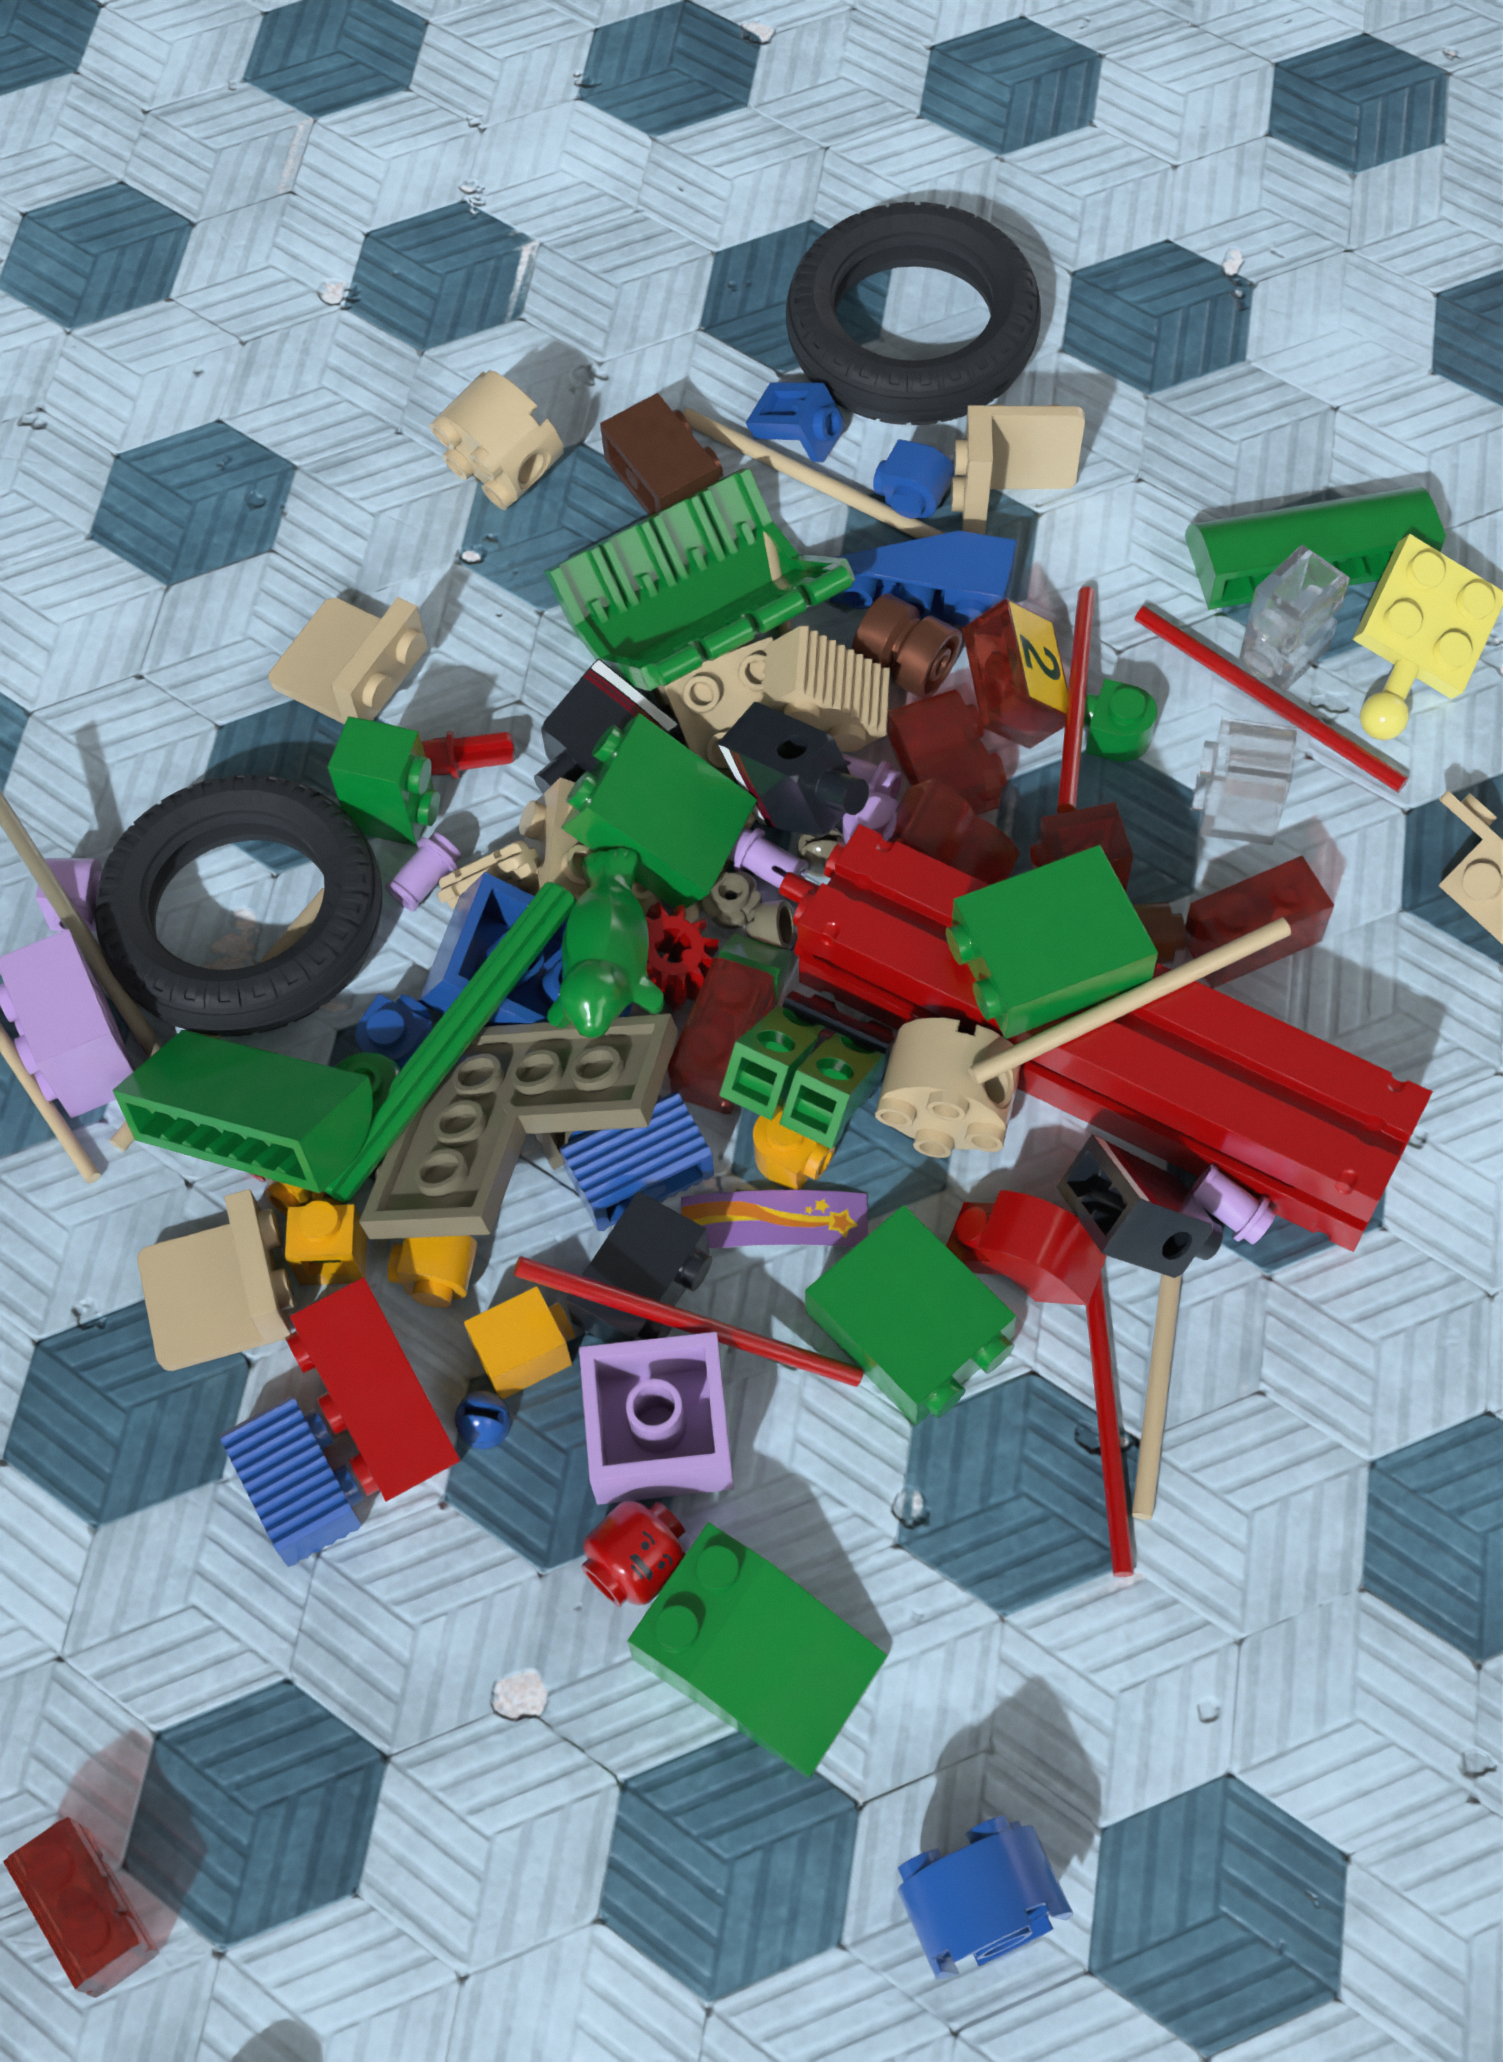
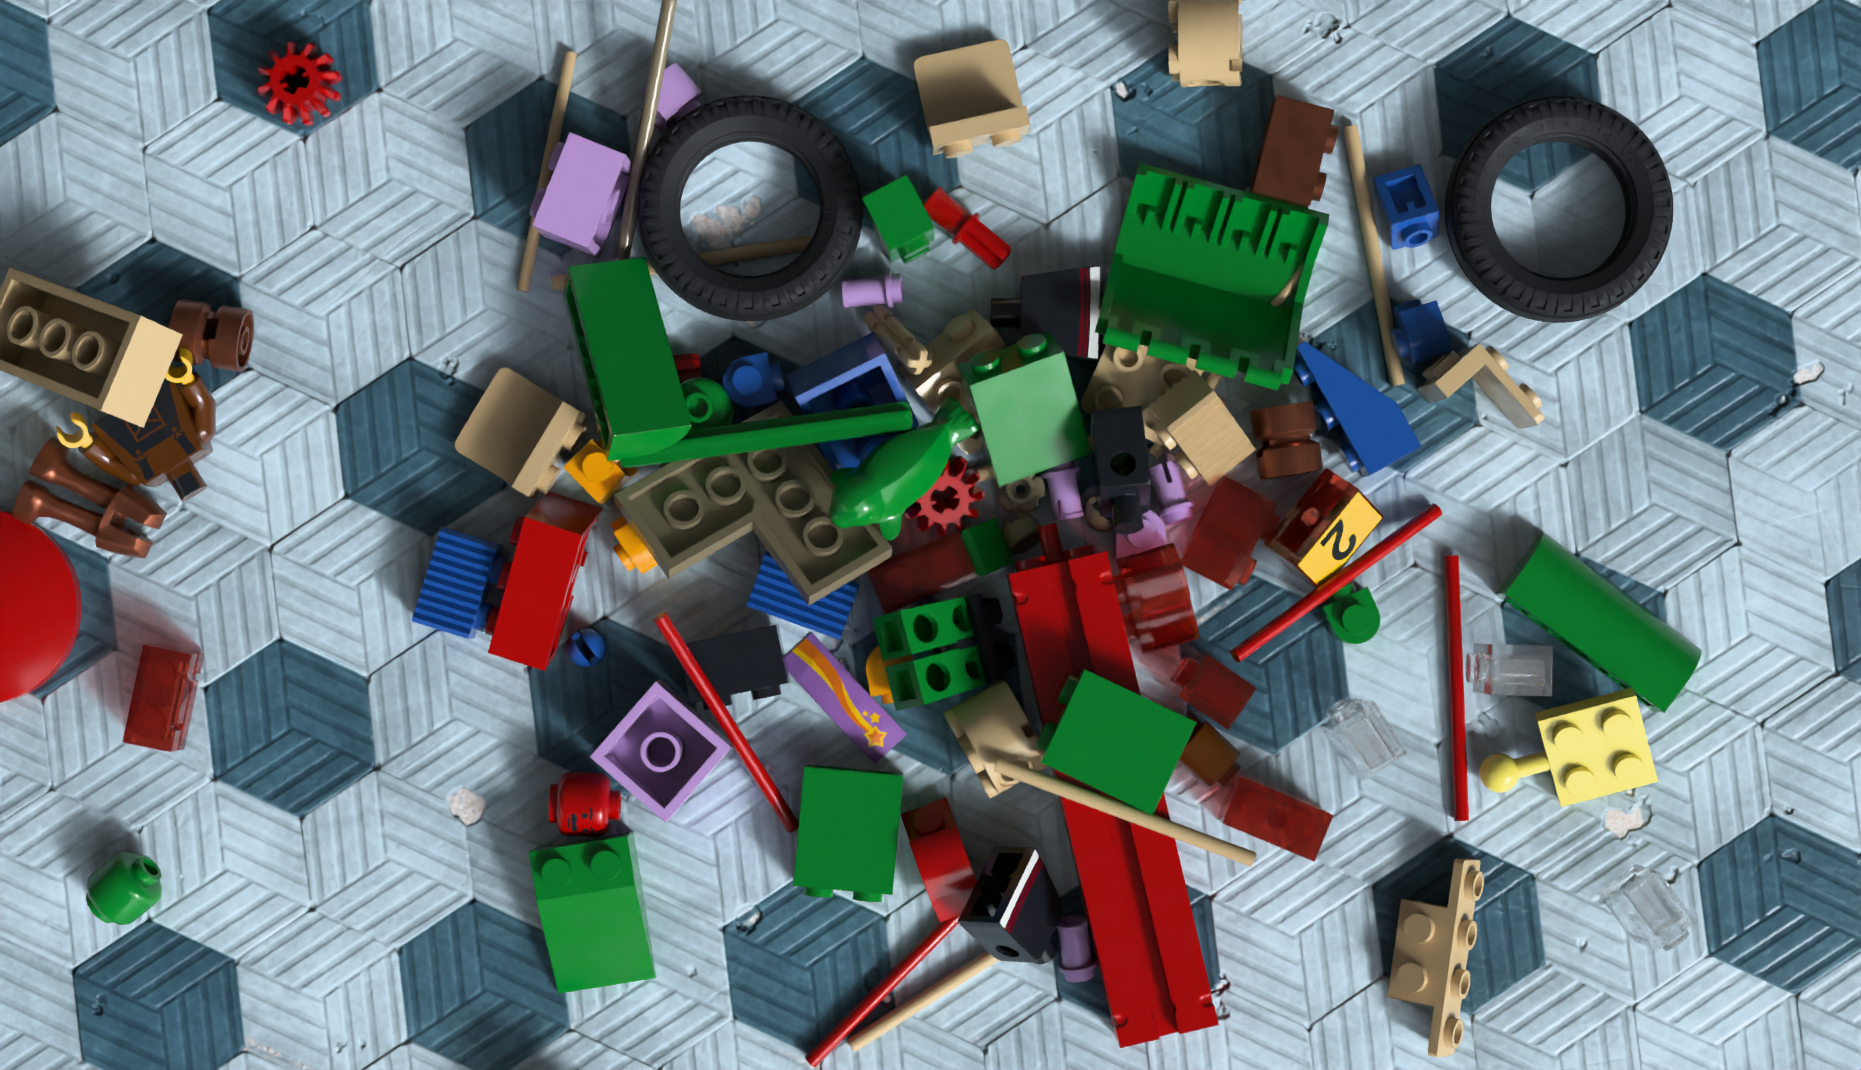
camera: 45 degrees right, 25 degrees up
light orange brick [464,1286,576,1399] -> none

